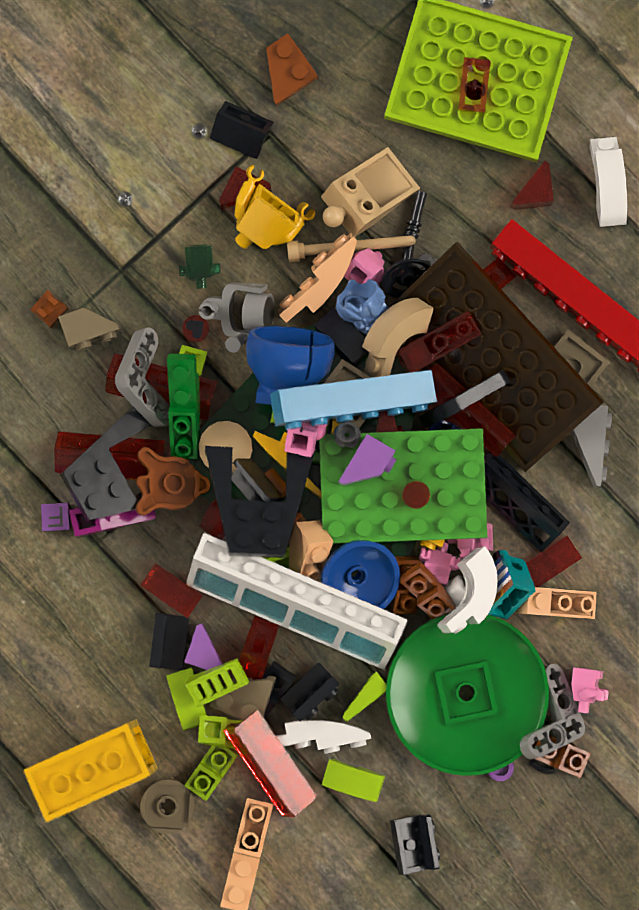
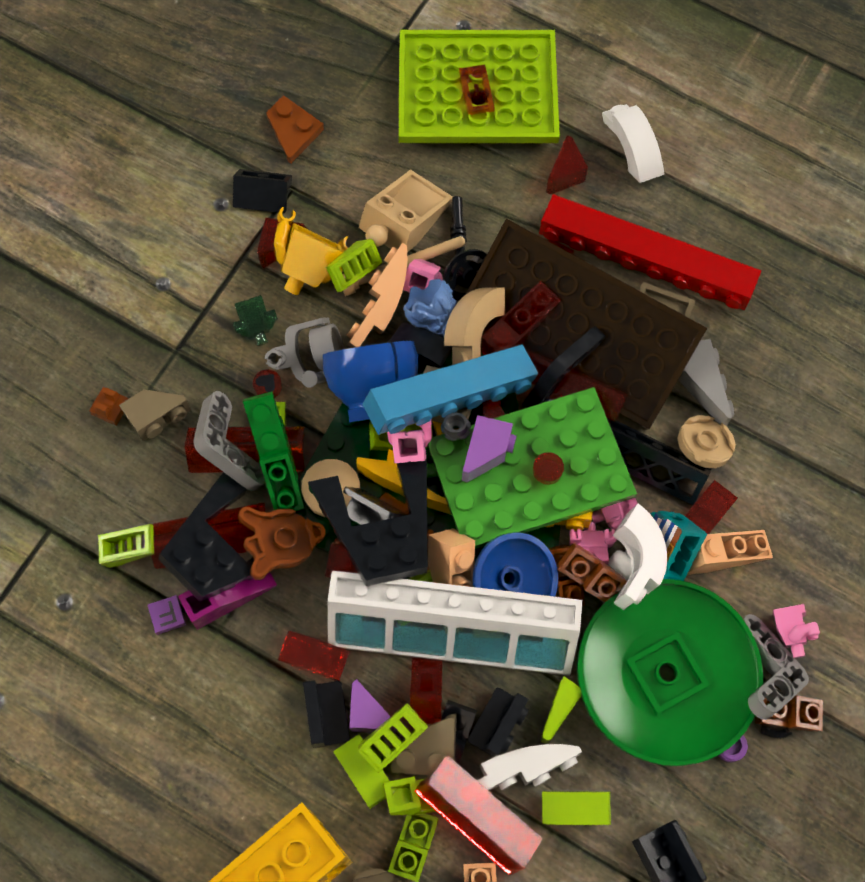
camera: 15 degrees left, 15 degrees down
none -> lime slope [98,524,154,568]
none -> lime slope [326,239,382,292]
none -> tan tile [677,415,736,468]

